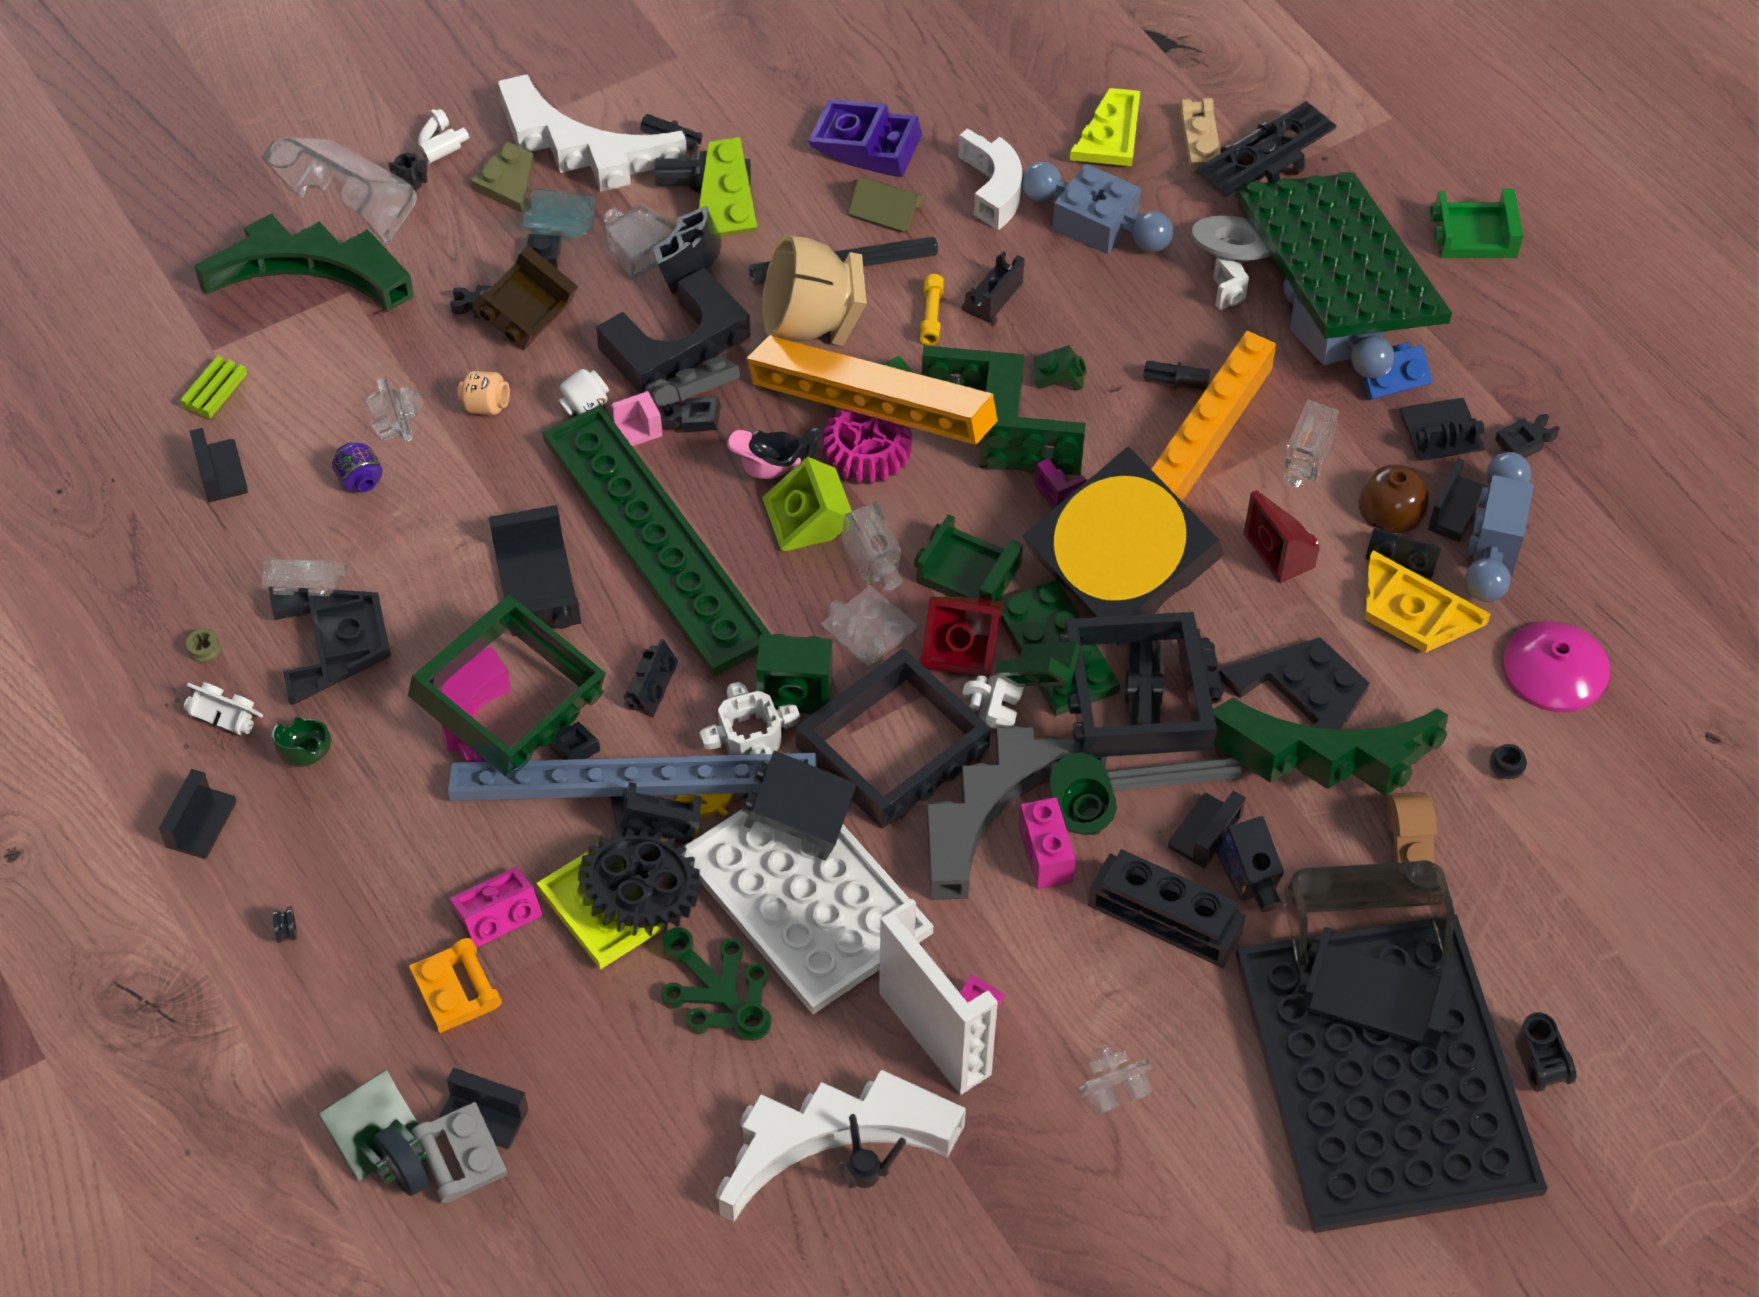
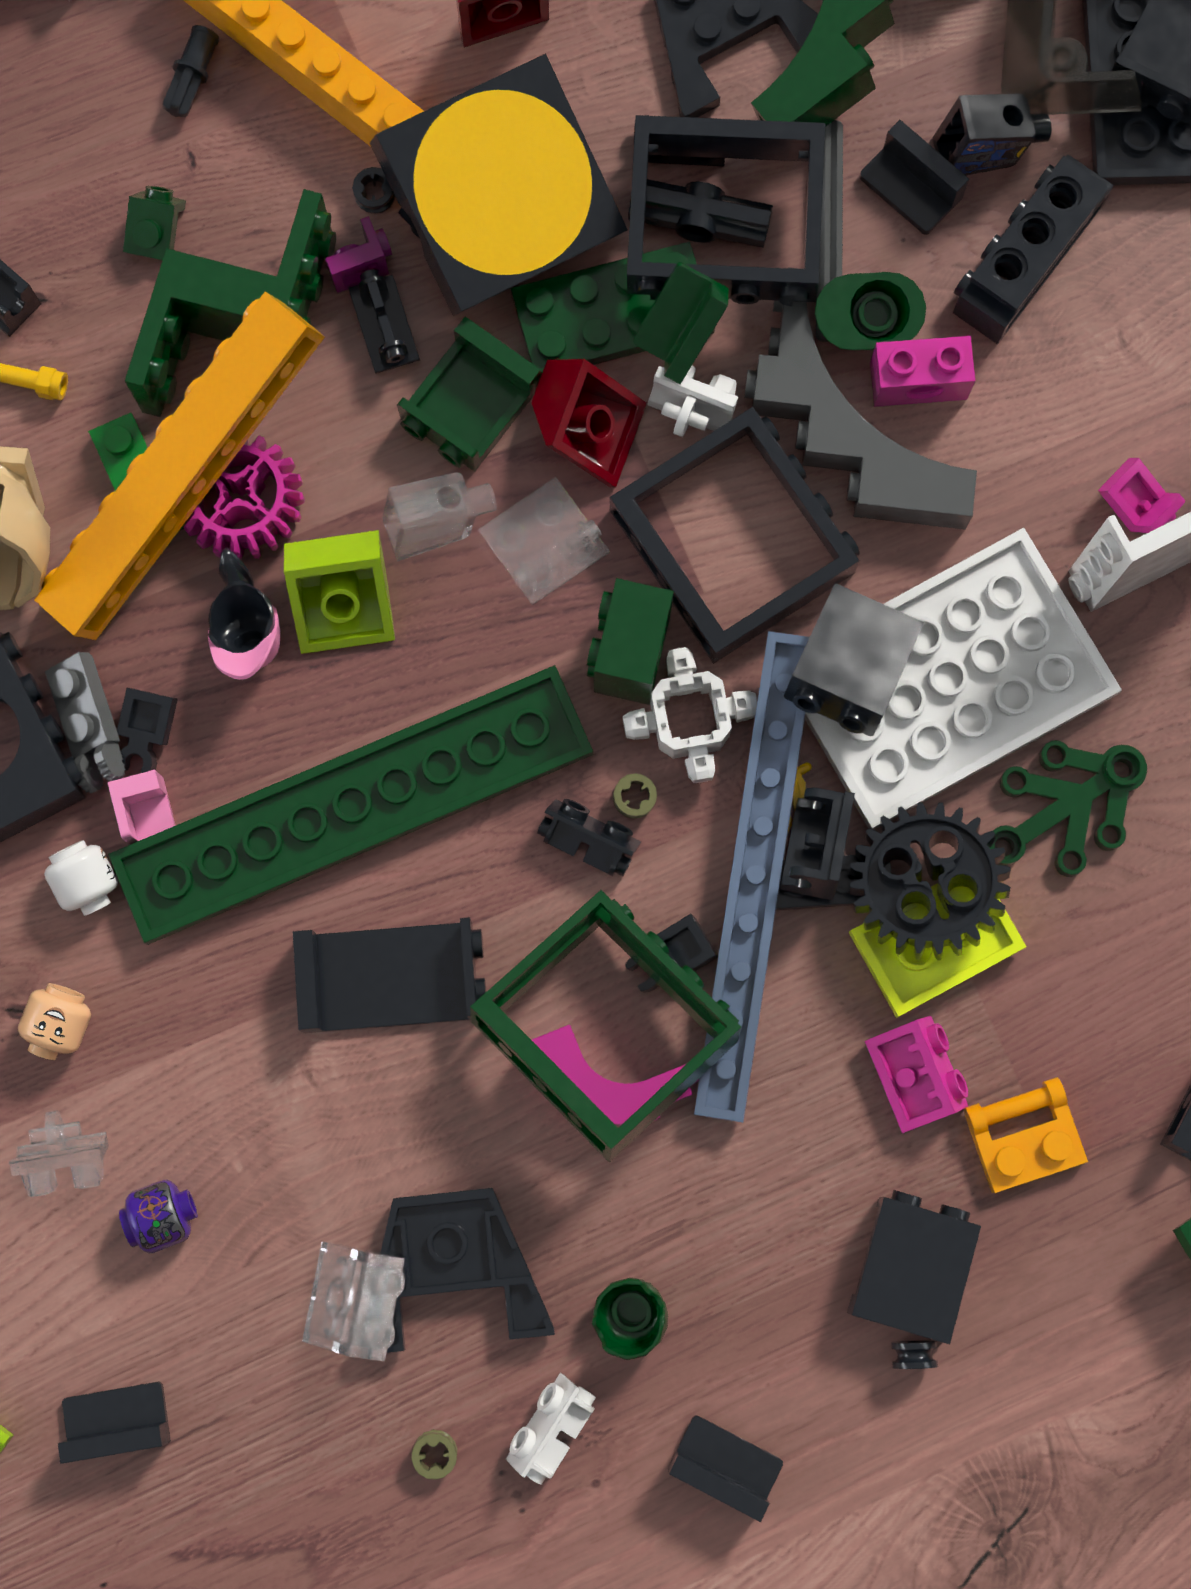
camera: 80 degrees left, 25 degrees up
none -> black hinge [348,269,420,374]
none -> olive bush [613,773,657,819]
none -> black panel [847,1190,981,1345]

